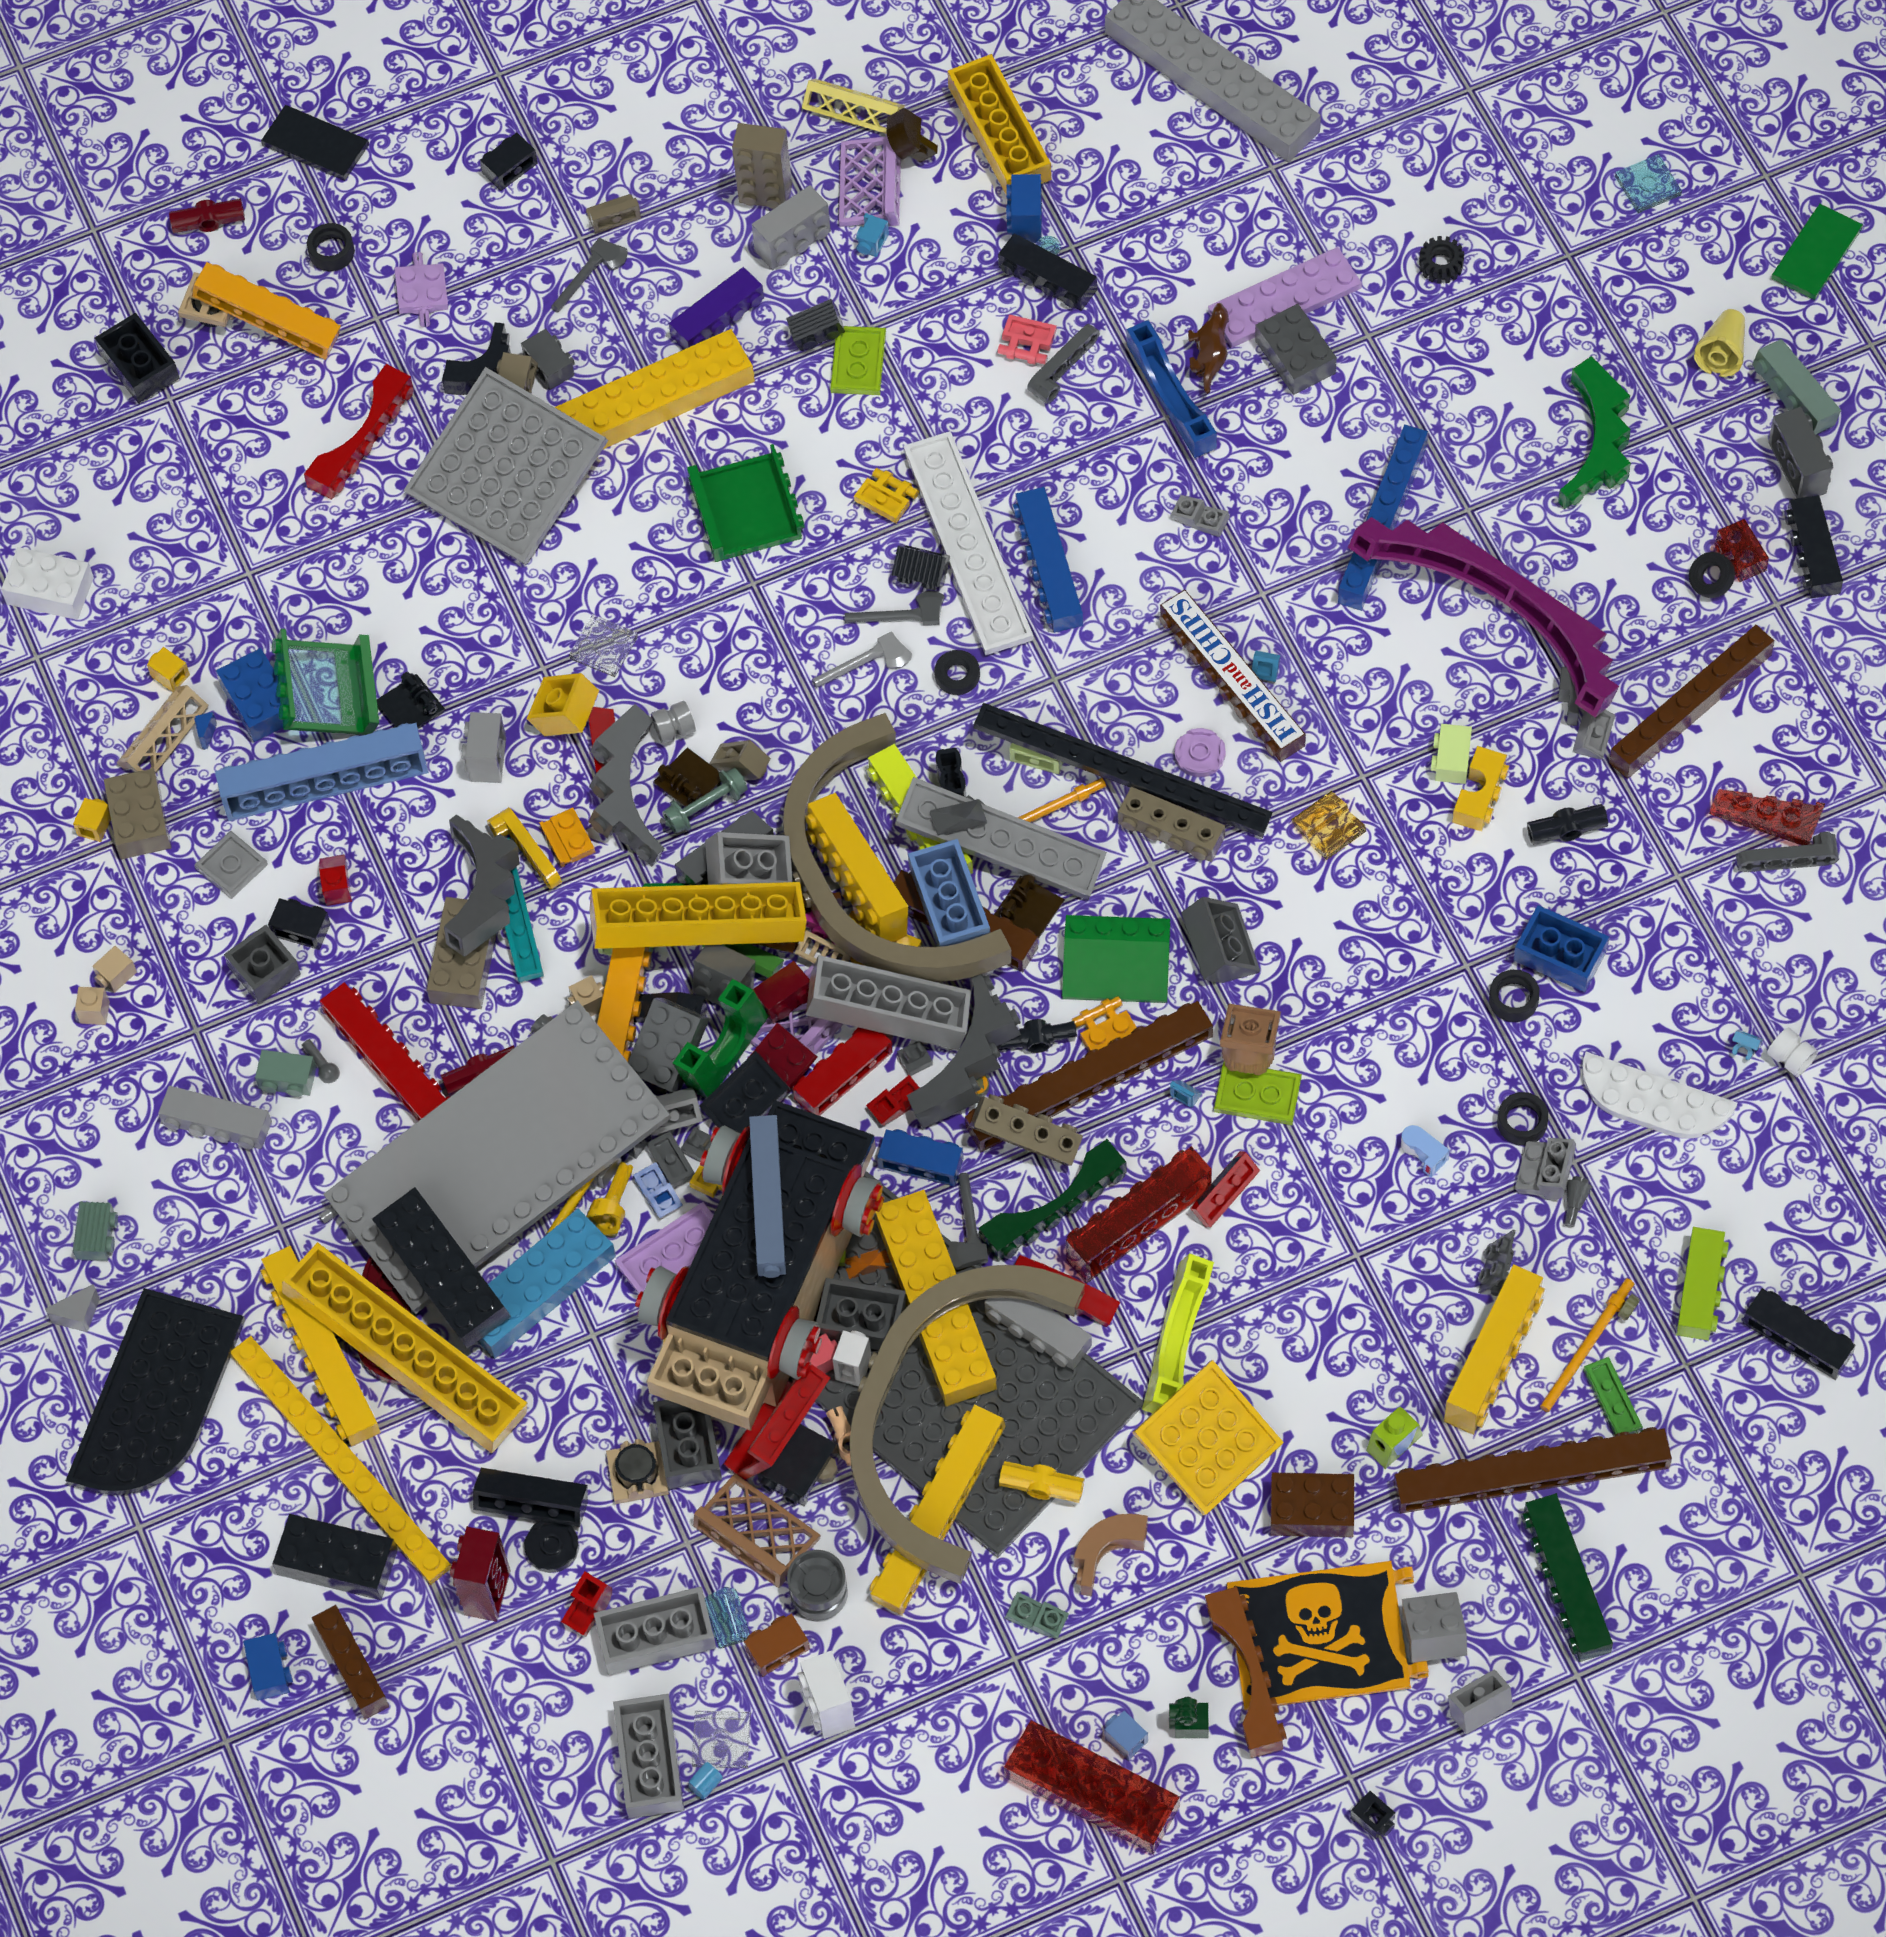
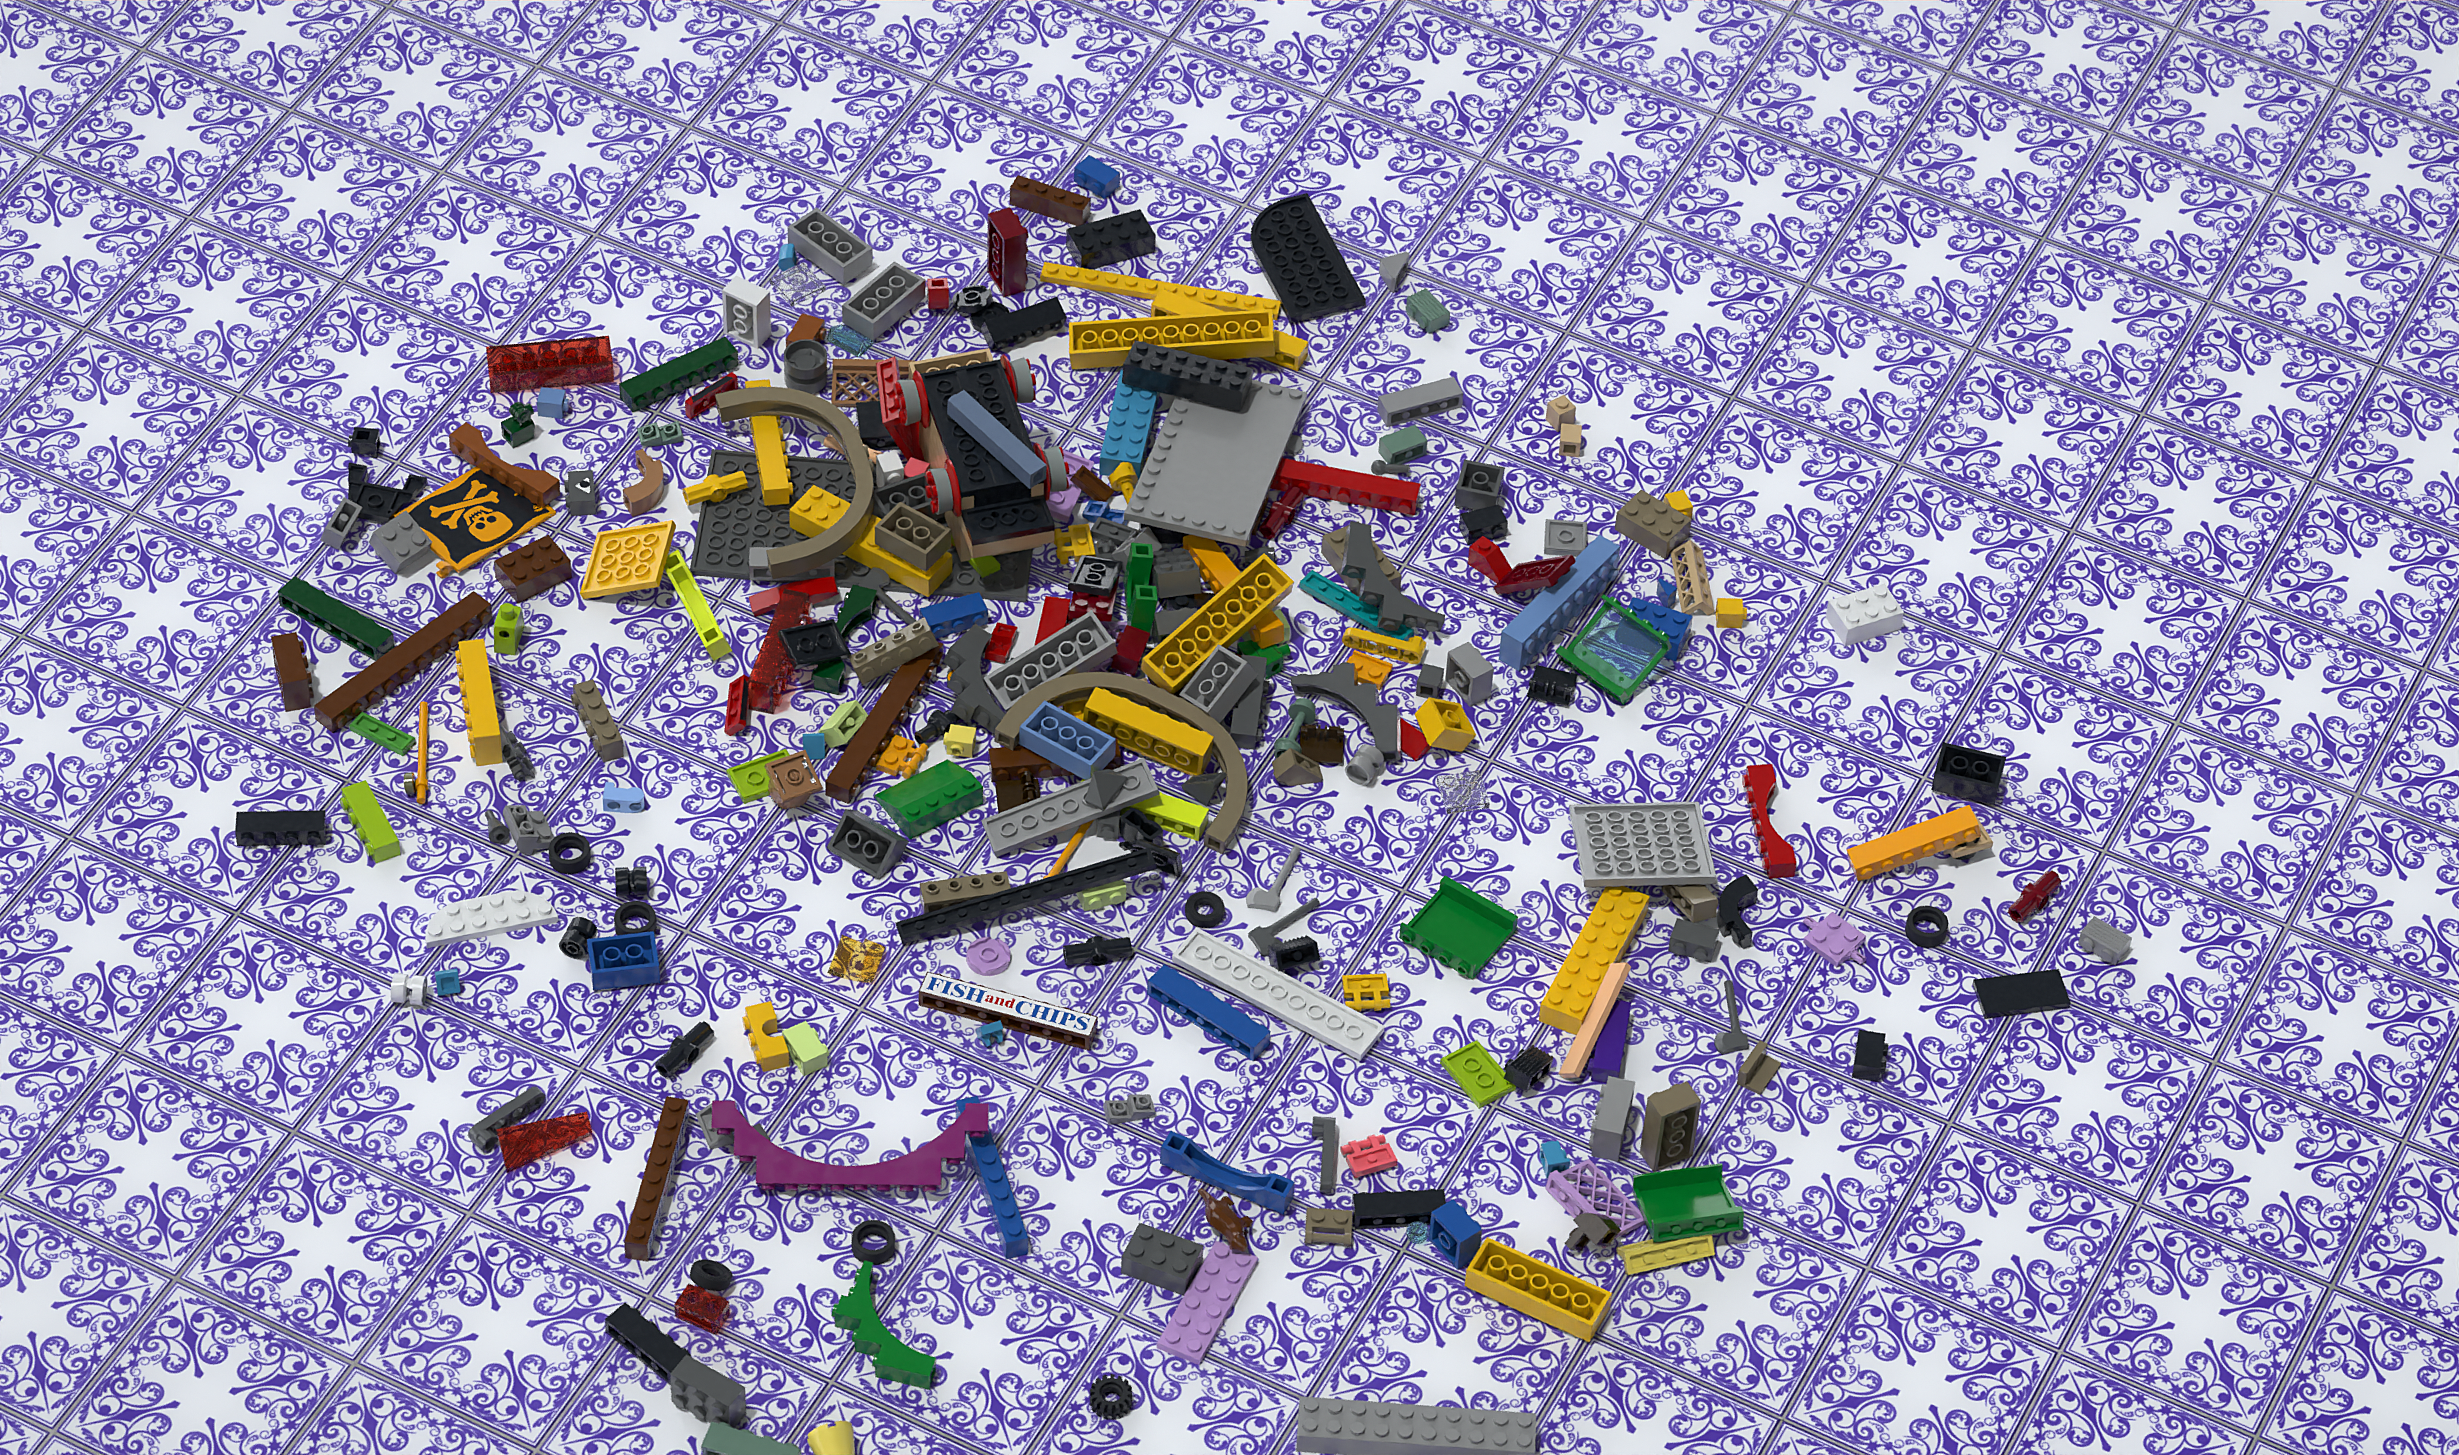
camera: 135 degrees right, 15 degrees down
none -> reddish brown brick [271,632,314,712]
none -> black wing [348,462,428,523]
none -> black wheel [559,917,598,959]
none -> dark grey brick [564,470,596,516]
none -> dark tan brick [571,679,624,763]
none -> black wheel [615,867,647,896]
none -> dark green brick [619,337,738,413]
none -> red plate [685,372,738,420]
none -> black tile [777,619,851,670]
none -> yellowish green brick [818,700,868,748]
none -> black tyre [851,1220,895,1265]
none -> dark tan brick [875,502,951,571]
none -> light yellow brick [943,724,976,758]
none -> black tile [952,285,993,313]
none -> black piece [1063,936,1132,966]
none -> reddish brown tile [1070,465,1115,502]
none -> black tile [1119,839,1183,877]
none -> dark grey slope [1181,772,1227,806]
none -> dark tan plate [1304,1207,1353,1247]
none -> dark grey brick [1416,664,1444,699]
none -> dark red plate [1493,554,1576,594]
none -> light nougat tile [1558,962,1631,1078]
none -> green panel [1633,1163,1744,1242]
none -> light grey brick [2078,916,2132,965]

